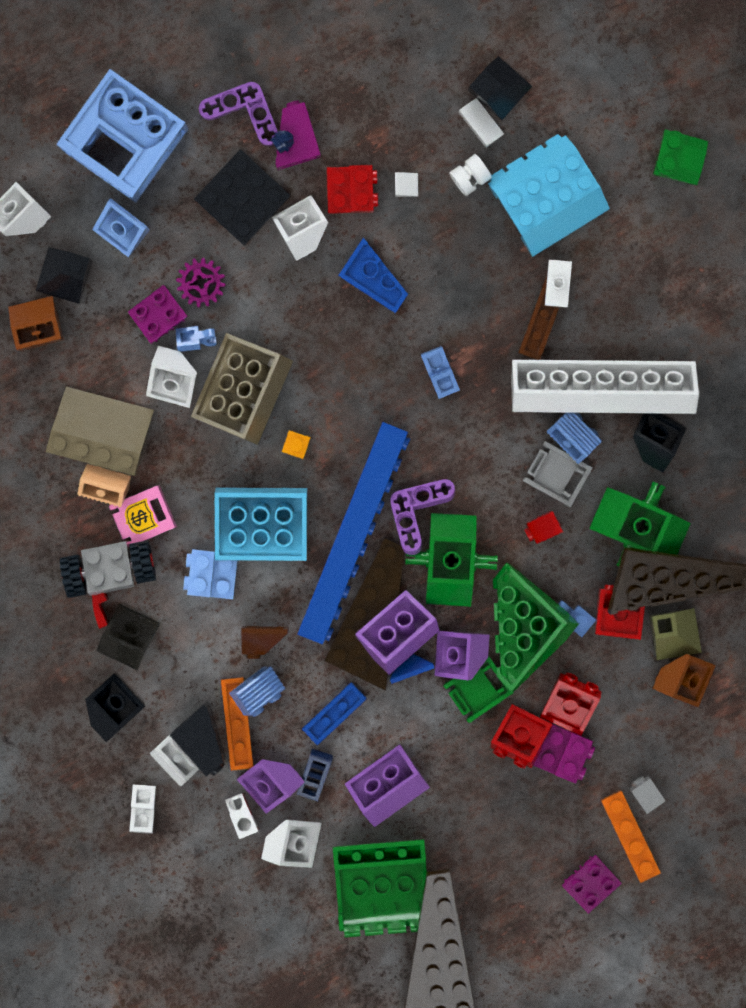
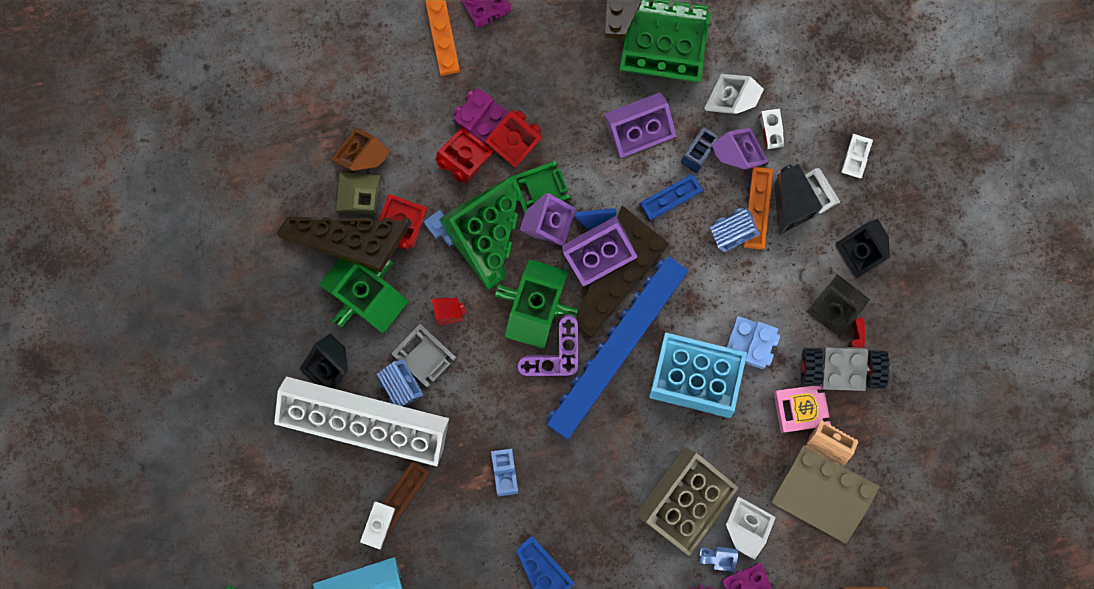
camera: 160 degrees left, 10 degrees down
reddish brown slope [241,626,289,659] -> none
light orange plate [282,430,311,459] -> none
light grey brick [629,776,665,814] -> none

